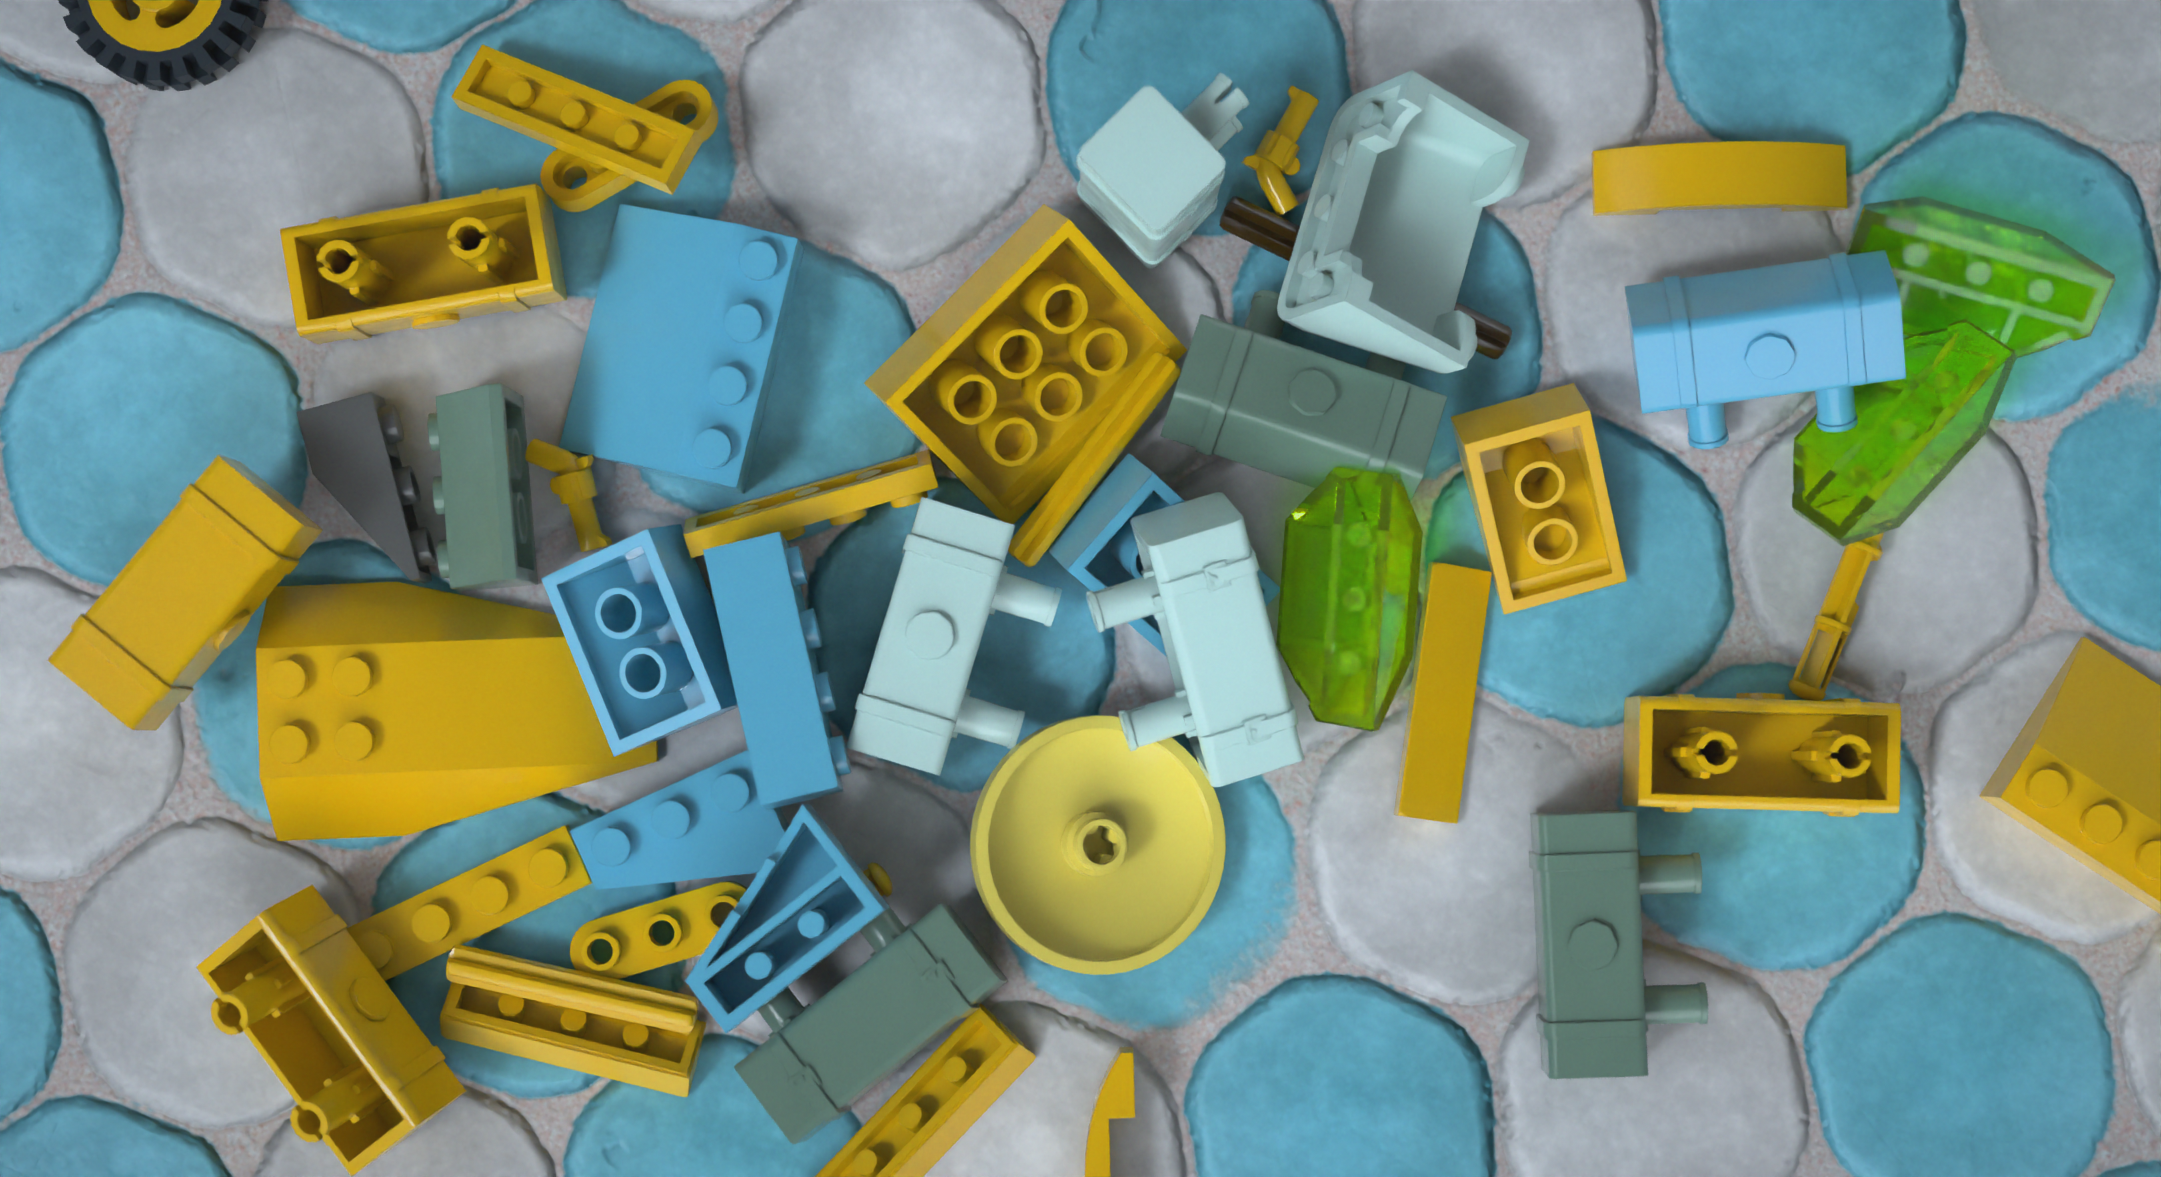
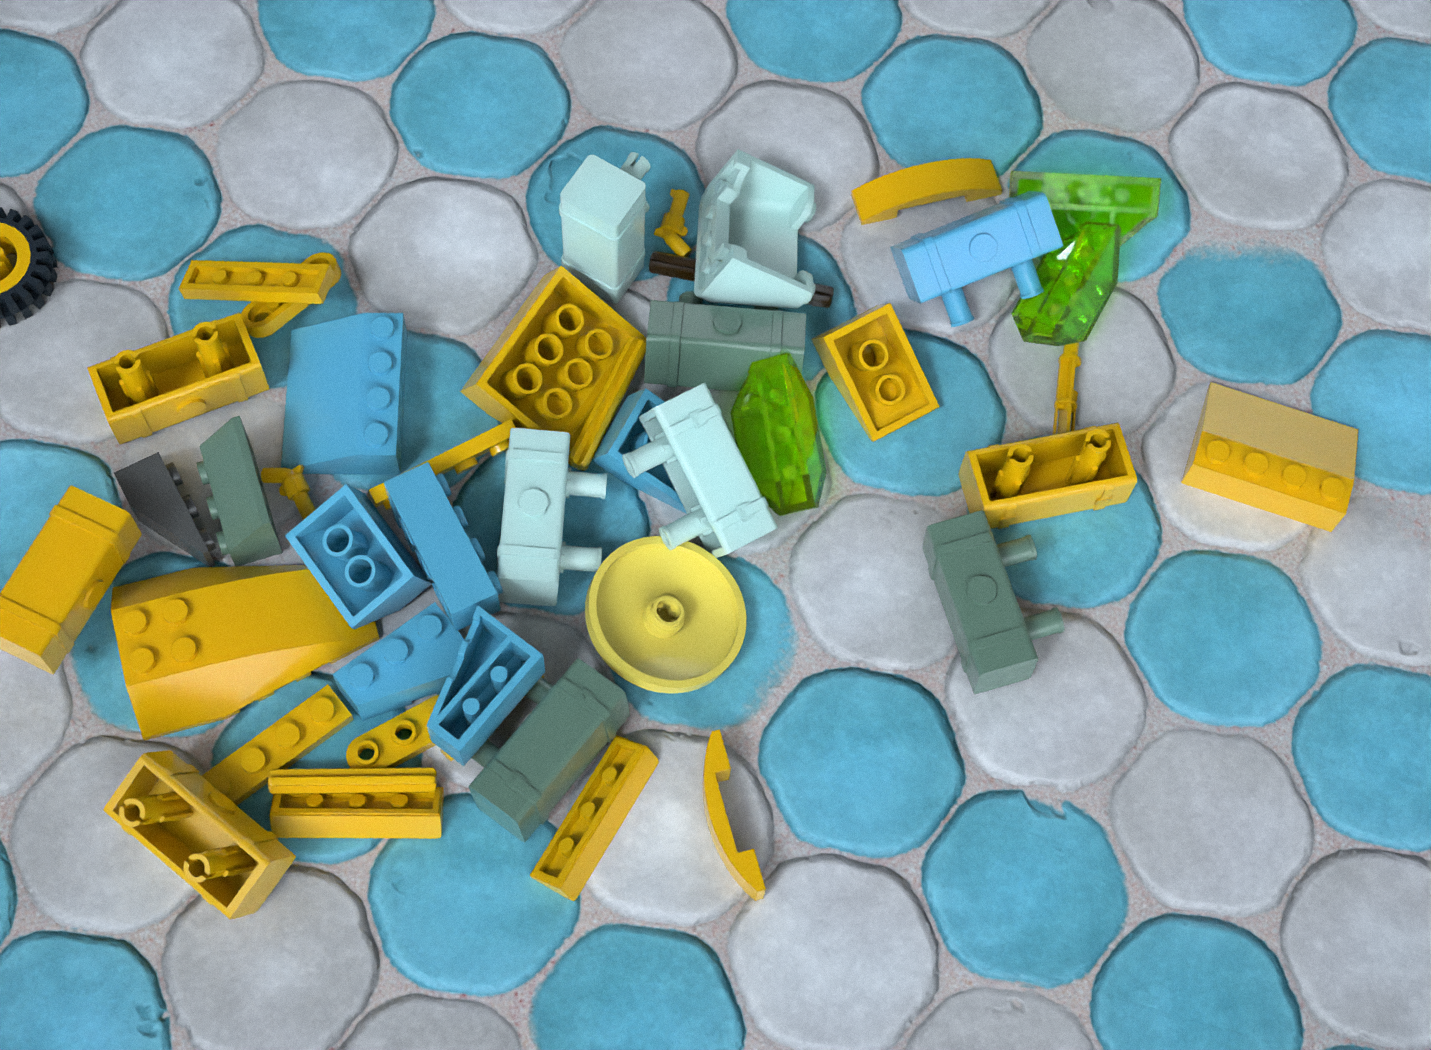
camera: 20 degrees left, 20 degrees down
yellow slope [1394,562,1492,824] -> none

